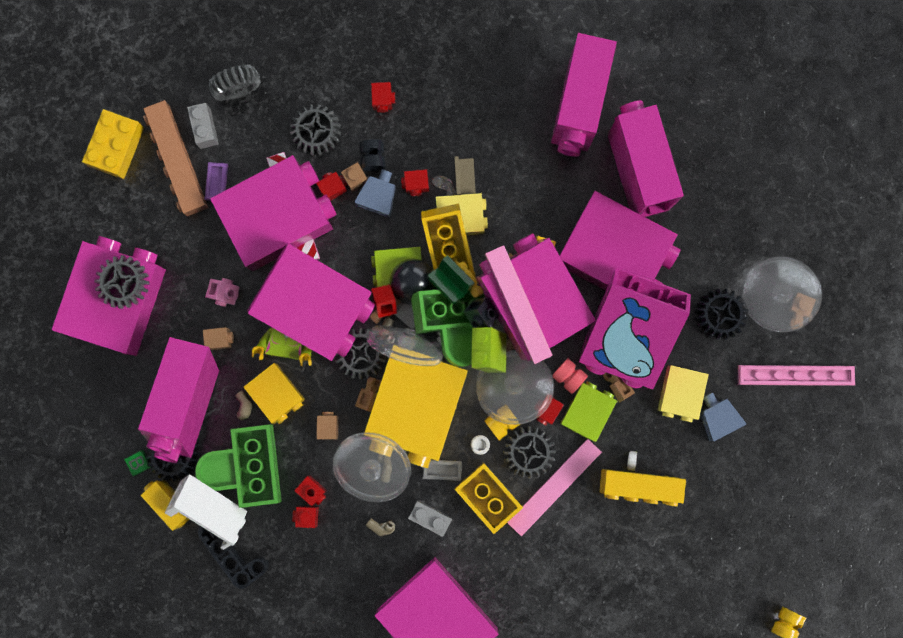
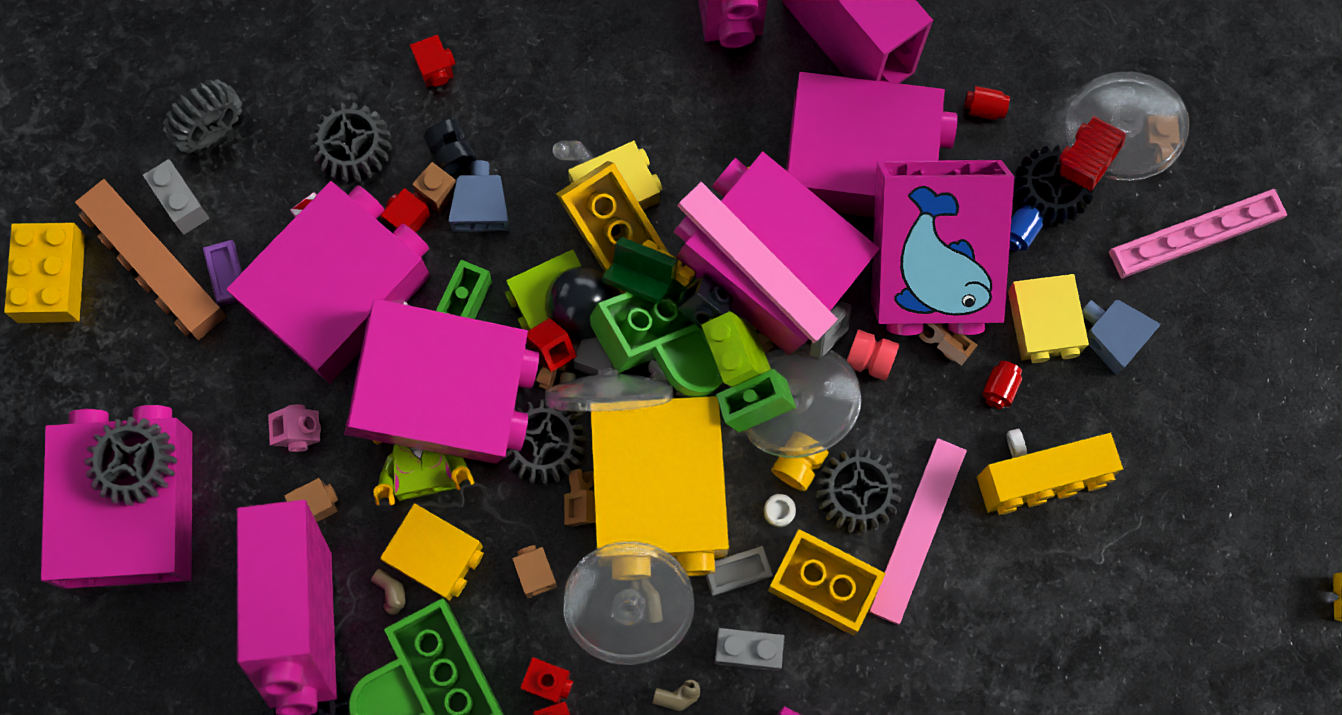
camera: 25 degrees left, 10 degrees down
red brick [401,169,429,196] -> none
dark tan panel [455,156,476,195] -> none
red brick [534,395,564,426] -> none
lime brick [560,381,617,442] -> none
none -> bright green brick [436,260,492,319]
none -> bright green brick [716,369,796,433]
none -> light grey tile [810,301,851,359]
none -> red brick [964,86,1010,121]
none -> red brick [982,361,1022,409]
none -> blue brick [1009,205,1044,251]
none -> red brick [1059,116,1126,191]

